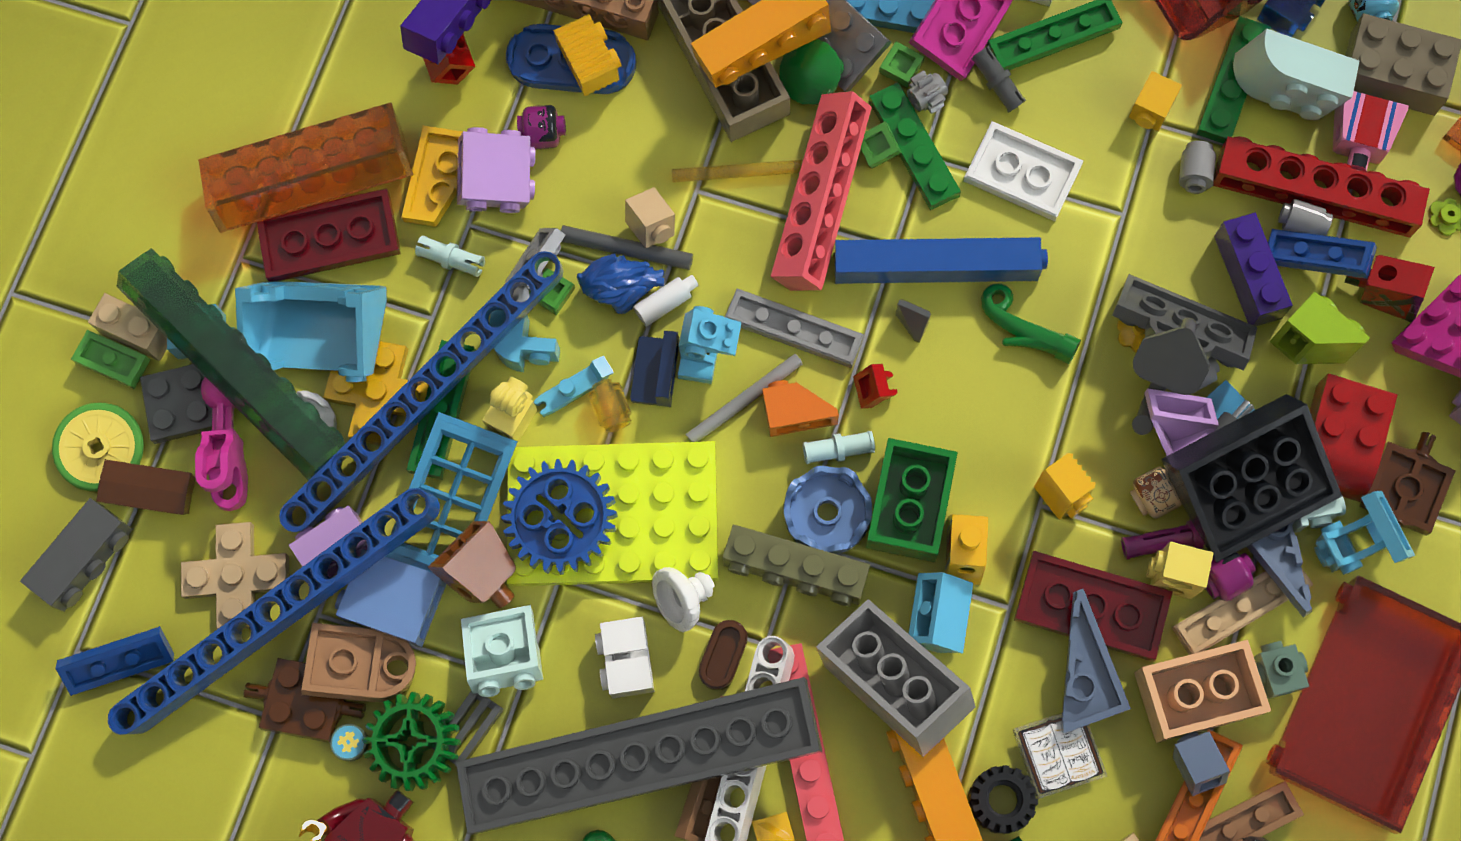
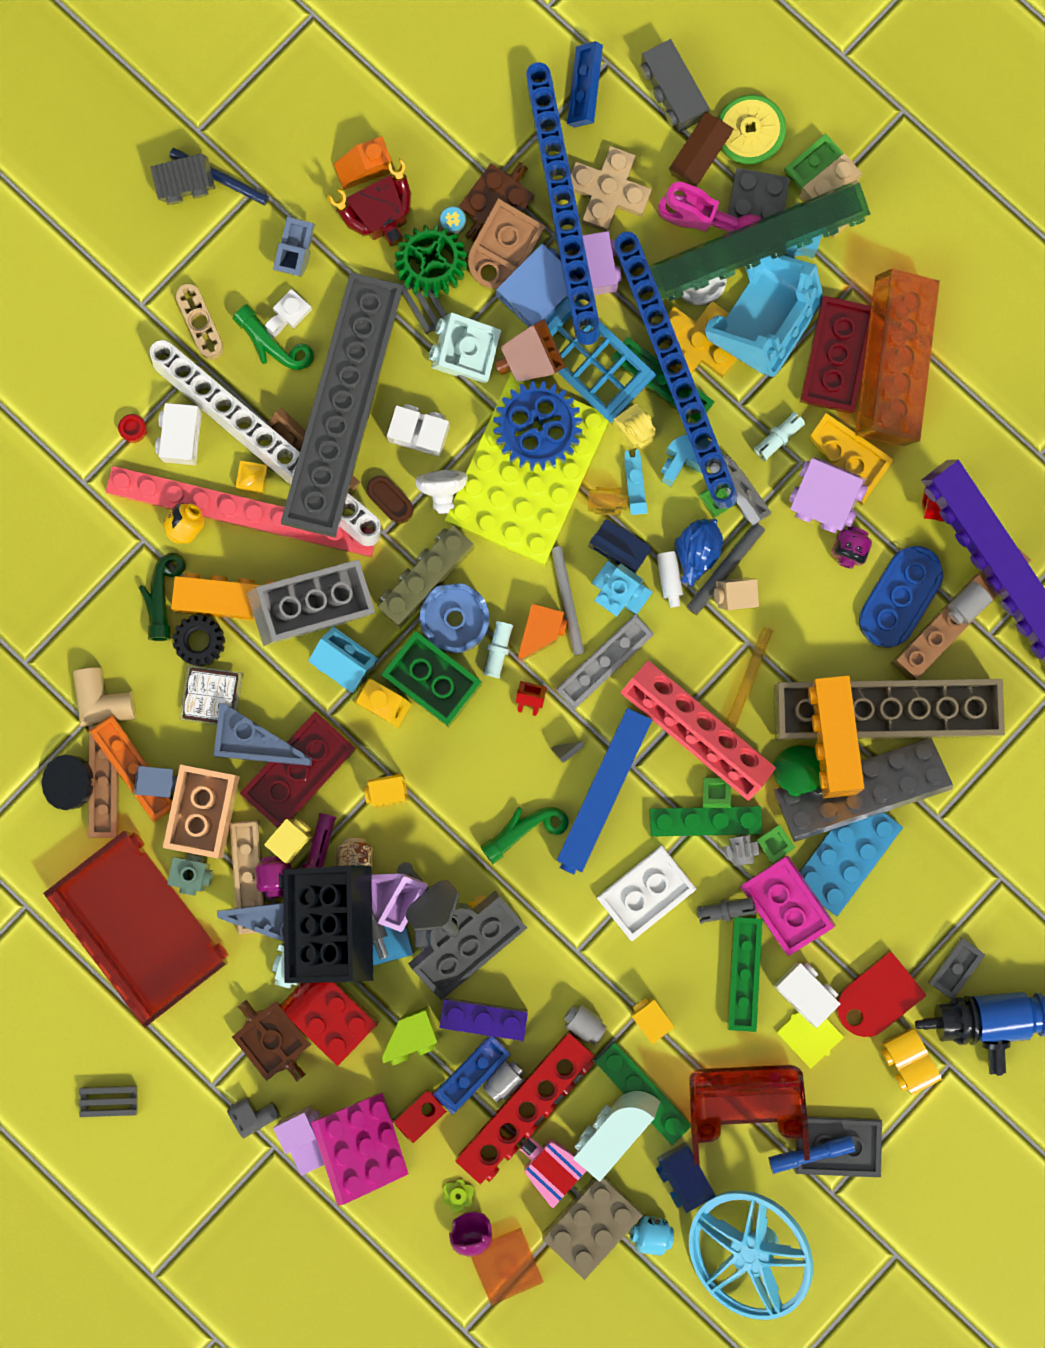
camera: 110 degrees right, 10 degrees up
yellow brick [553,14,622,96] -> none
medium azure tile [1314,491,1415,575] -> none

